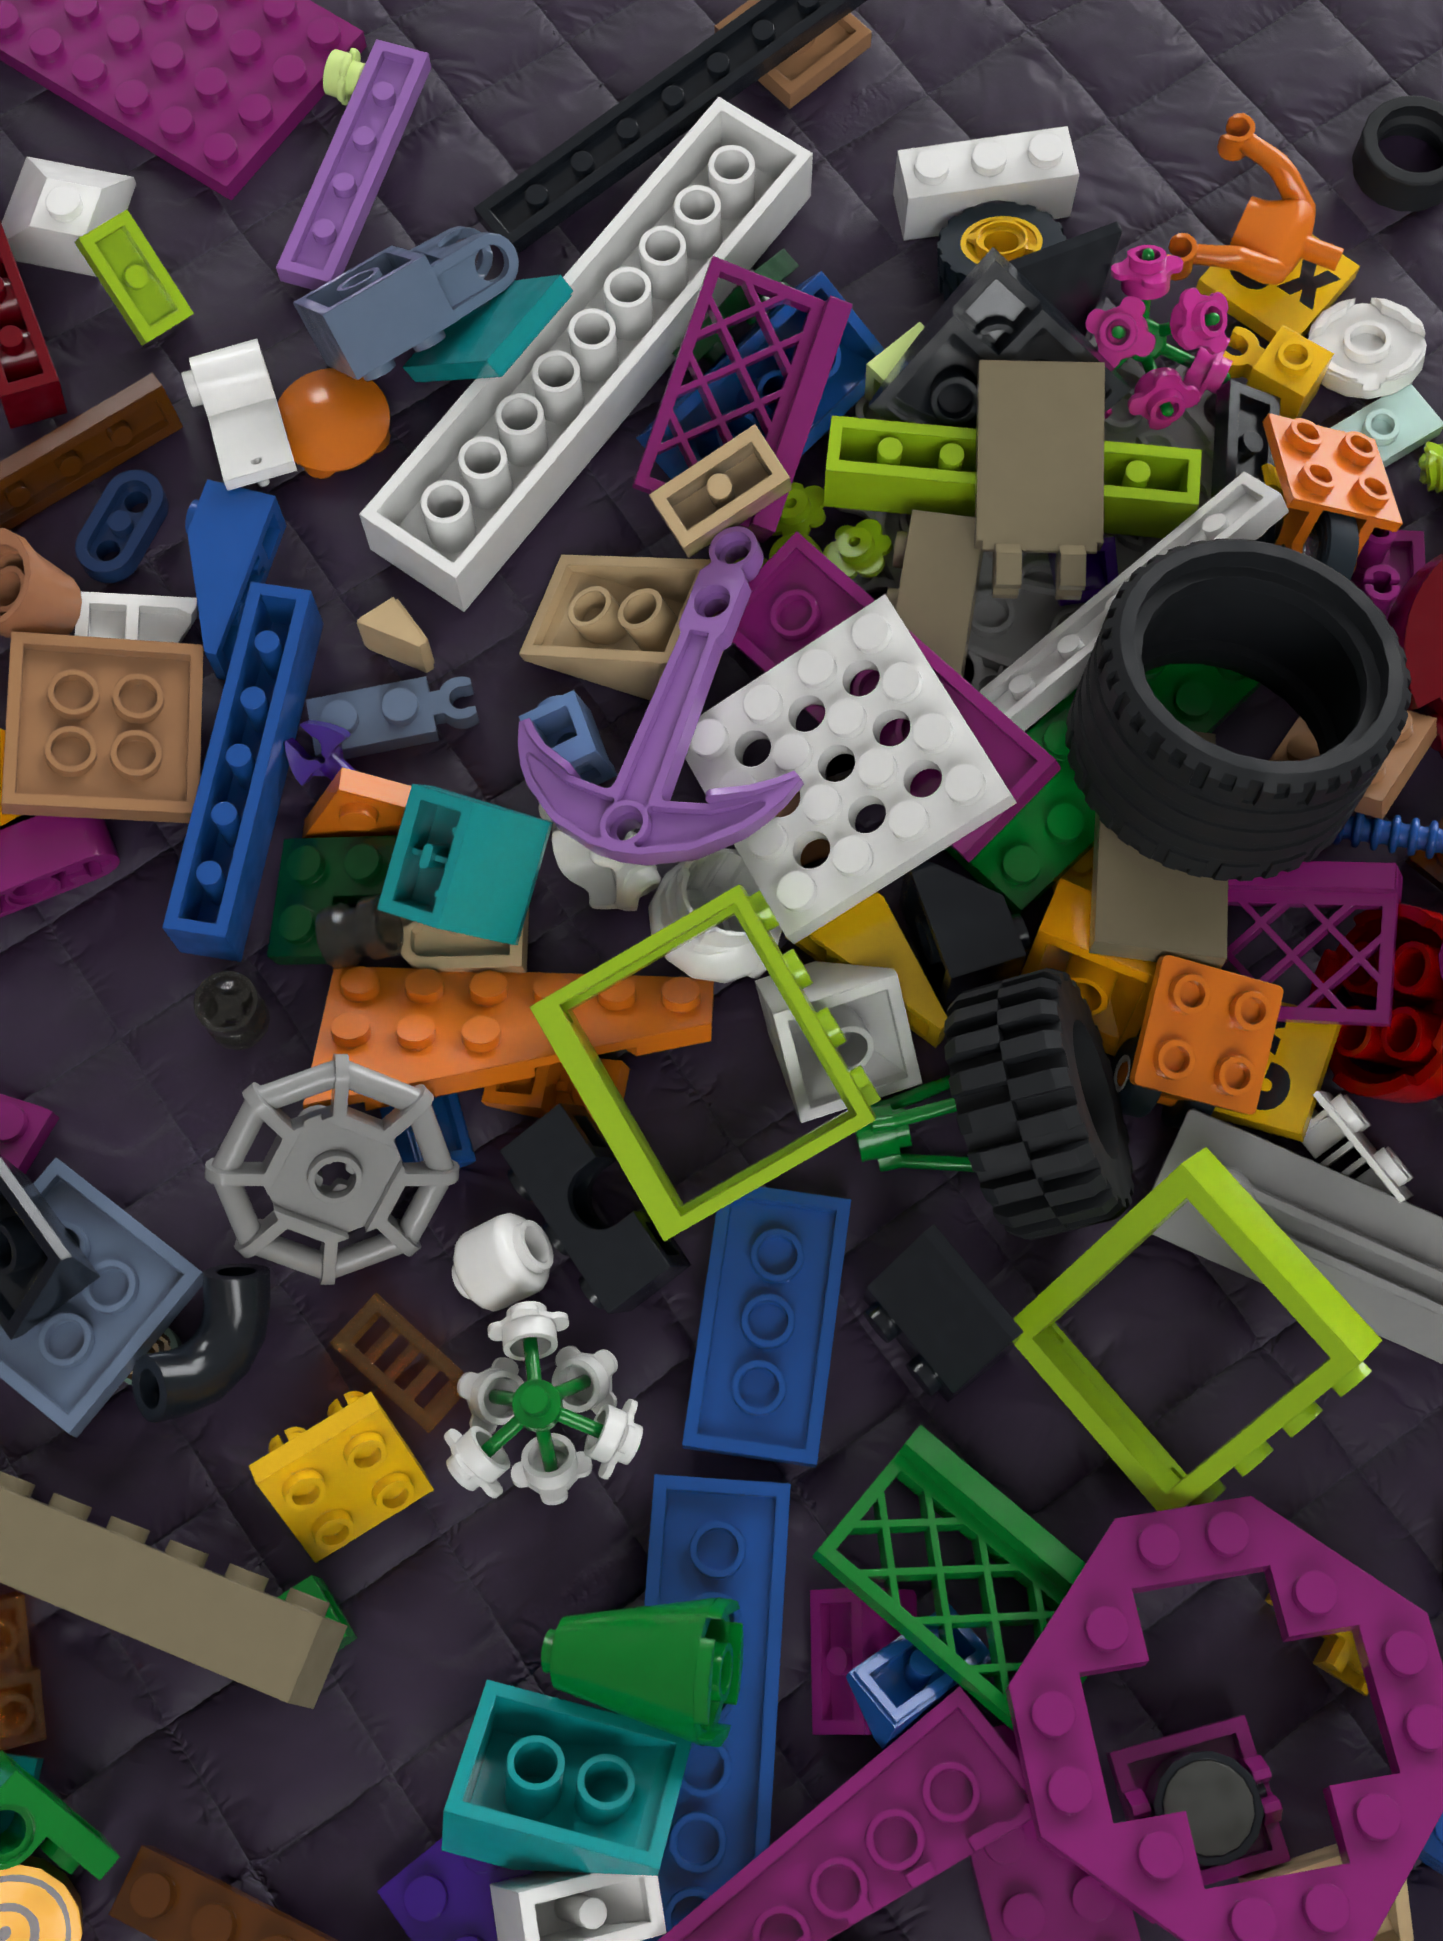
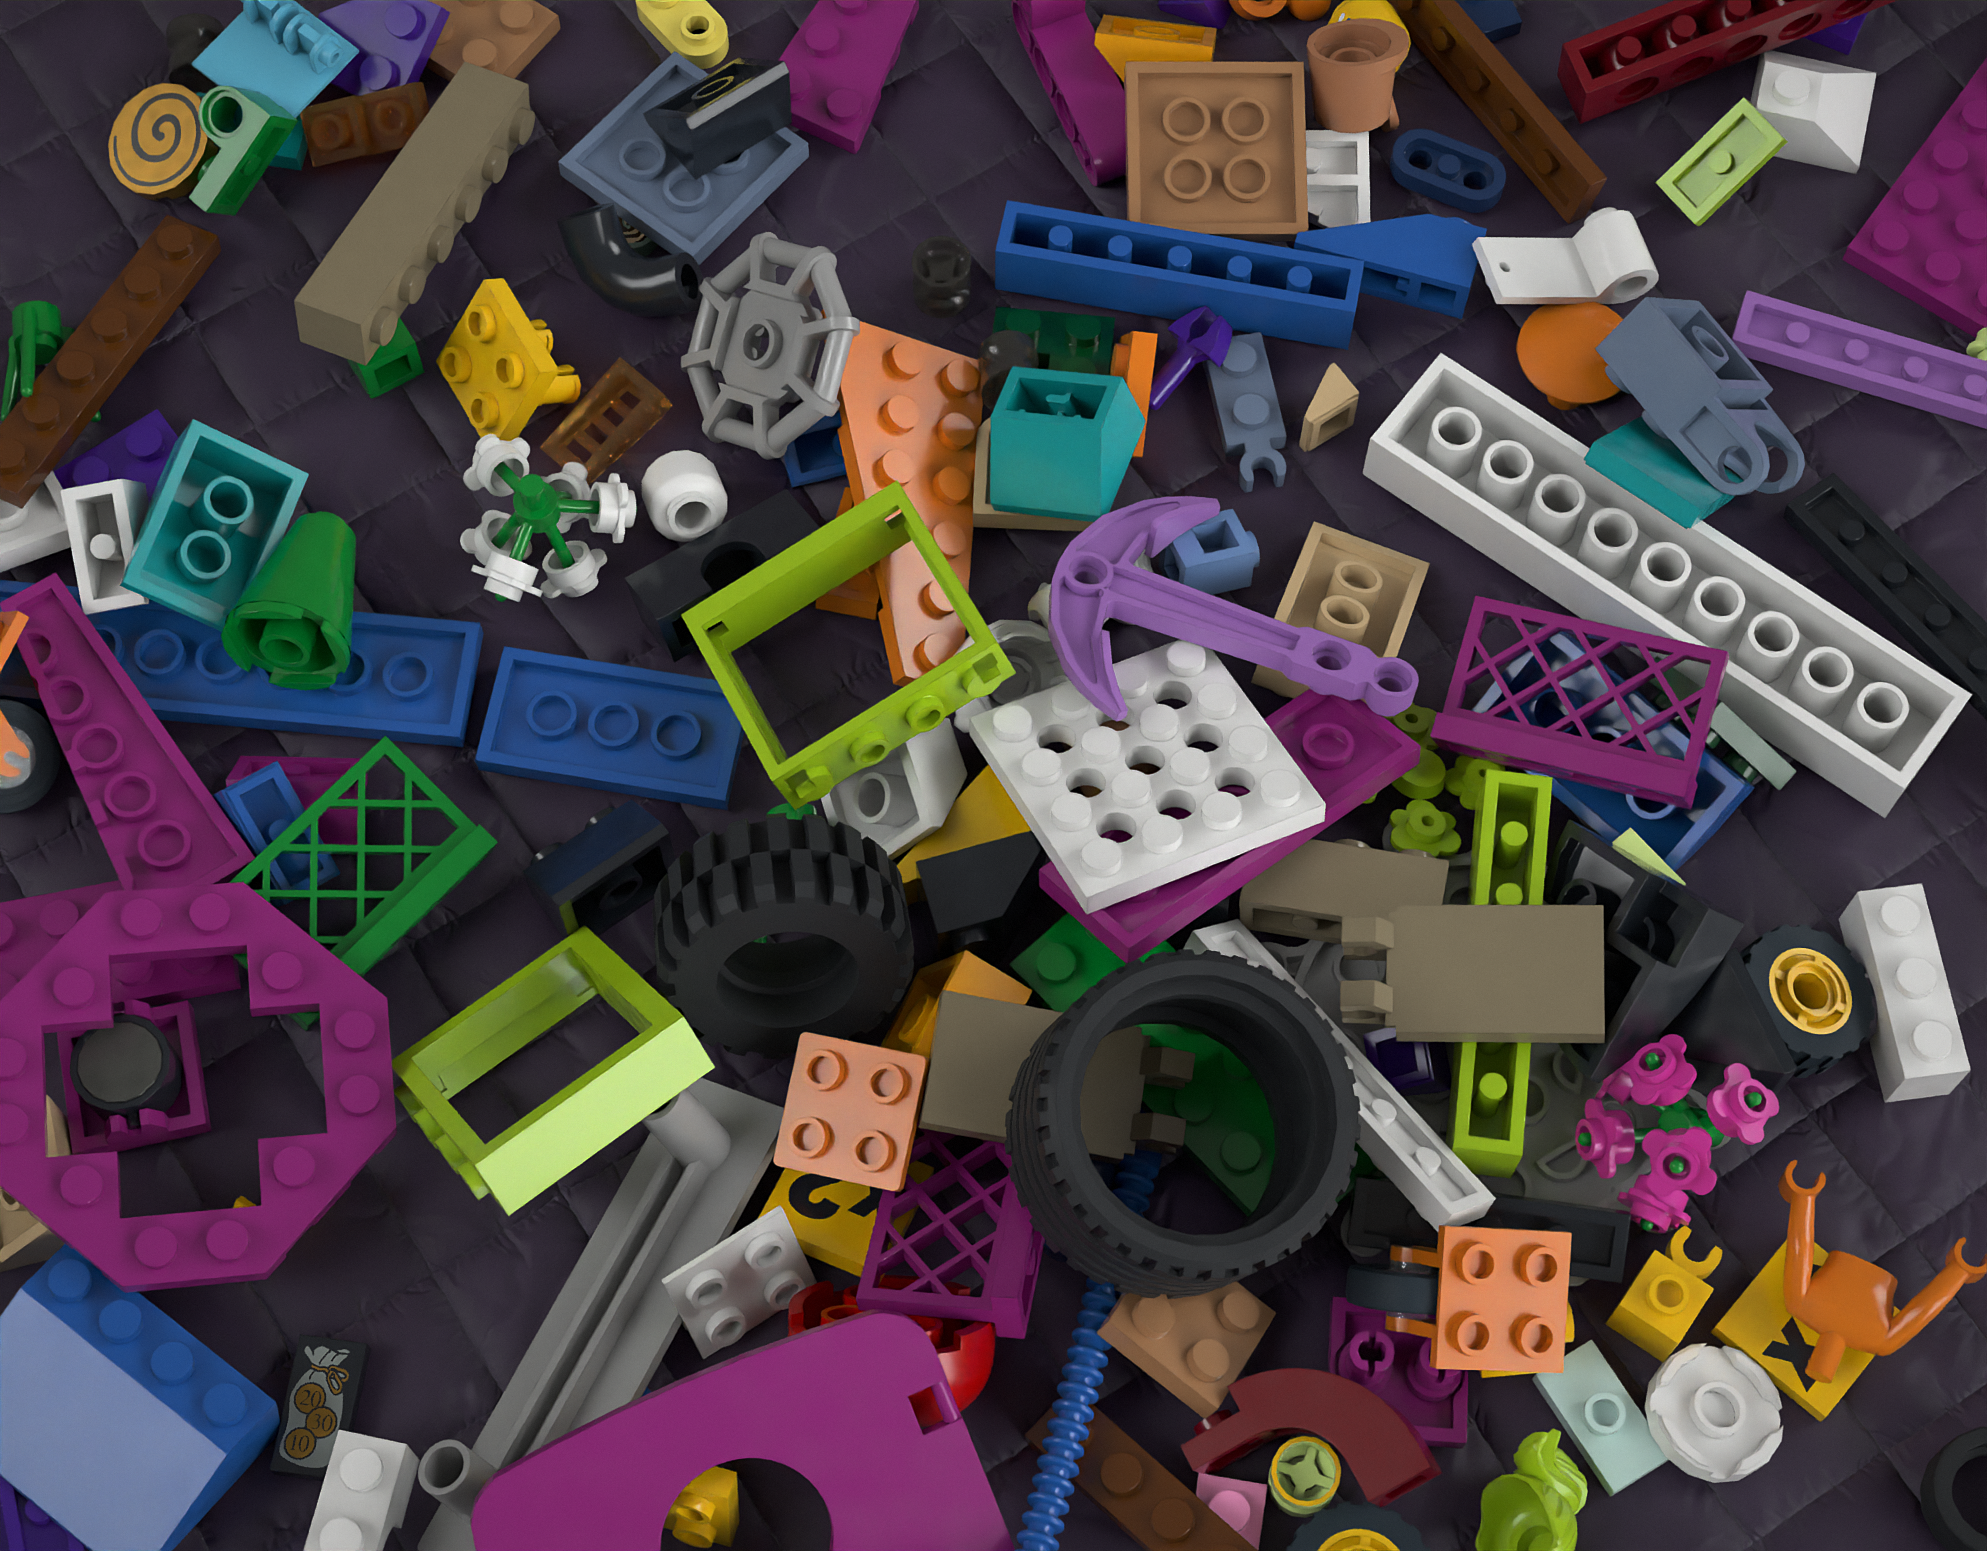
camera: 90 degrees right, 5 degrees down
tan brick [649,424,792,558] -> none

